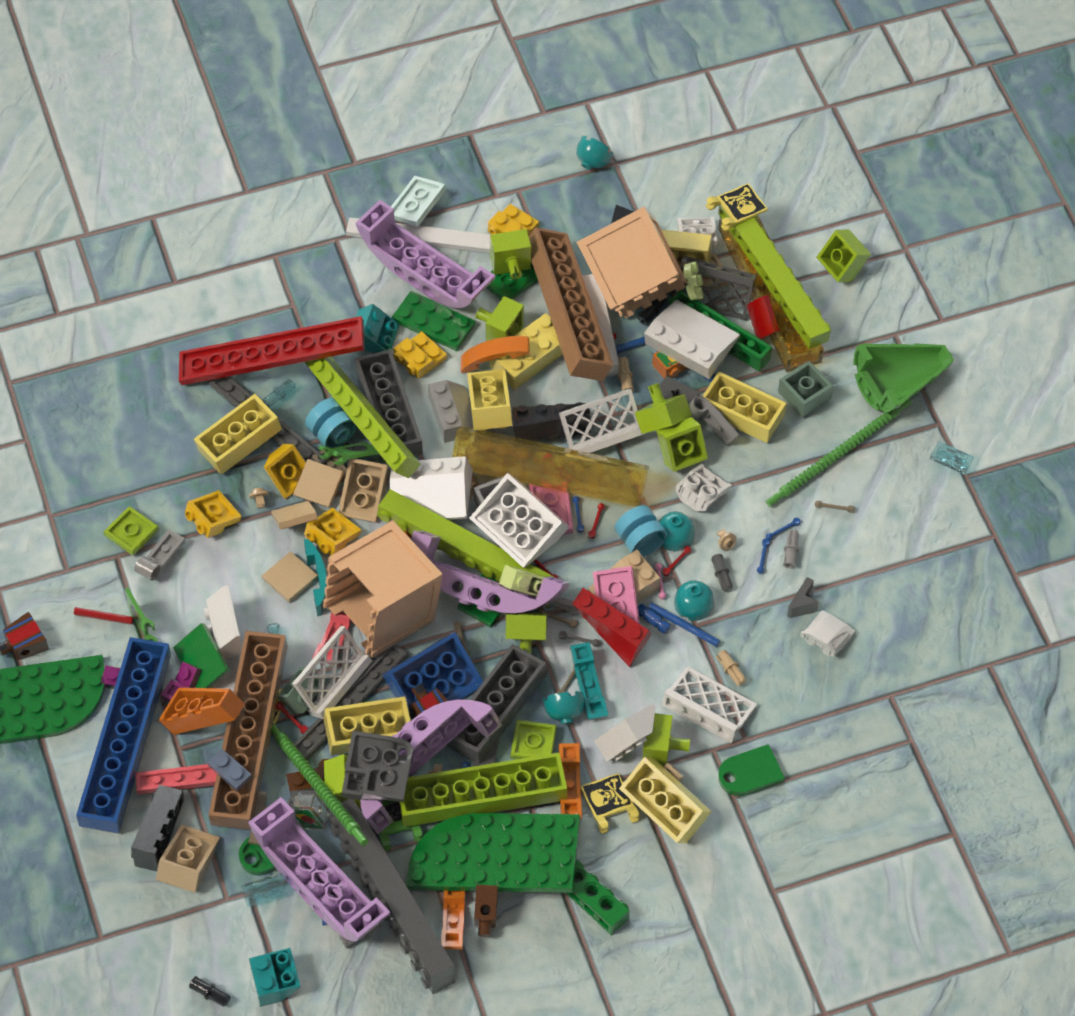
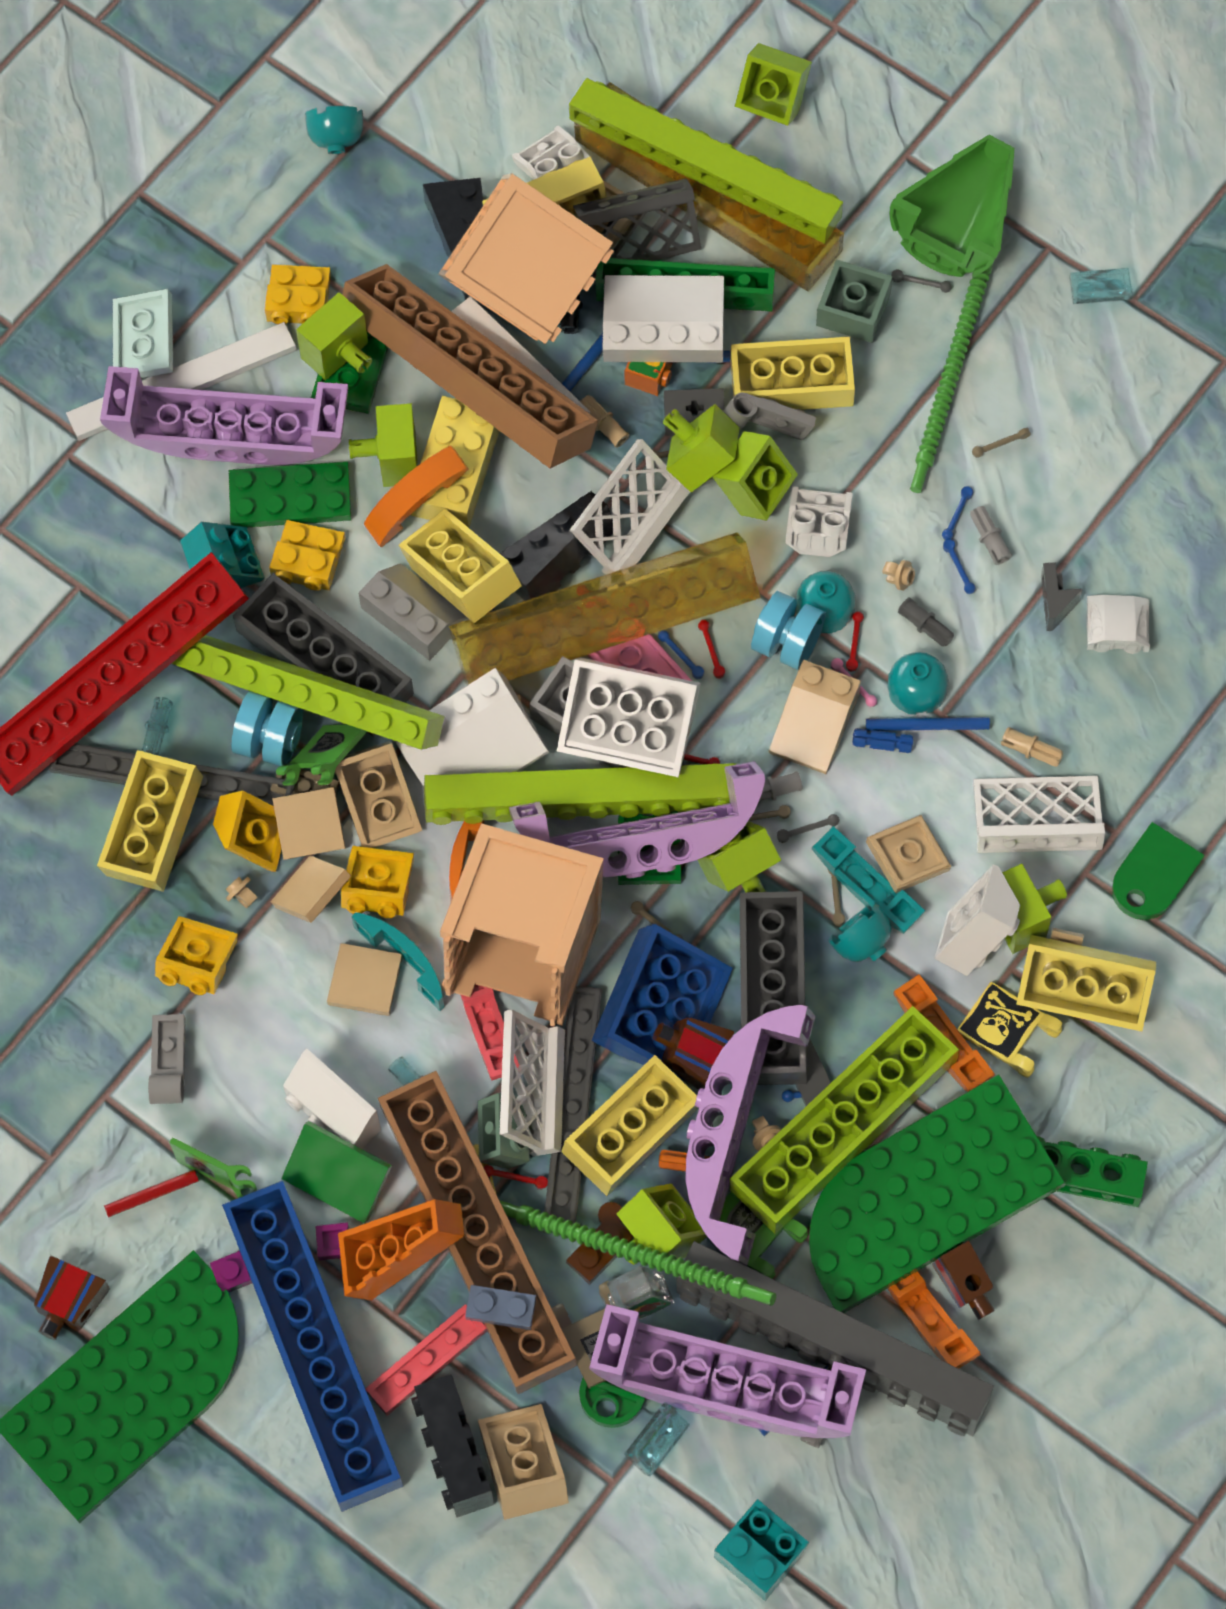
camera: 30 degrees left, 10 degrees up
lime plate [103,506,159,556] -> none
magenta plate [175,662,202,688] -> none
dark grey slope [342,731,414,802] -> none
yellowish green slope [499,565,544,596] -> none
lime plate [510,720,557,760] -> none
red wedge [572,588,652,668] -> none
bright pink tile [593,566,640,624] -> none
yellowish green plate [684,262,703,300] -> none
light yellow flag [706,183,768,231] -> none
red slope [746,295,780,340] -> none
none -> tan tile [866,815,951,894]
none -> dark grey hinge [892,269,952,293]

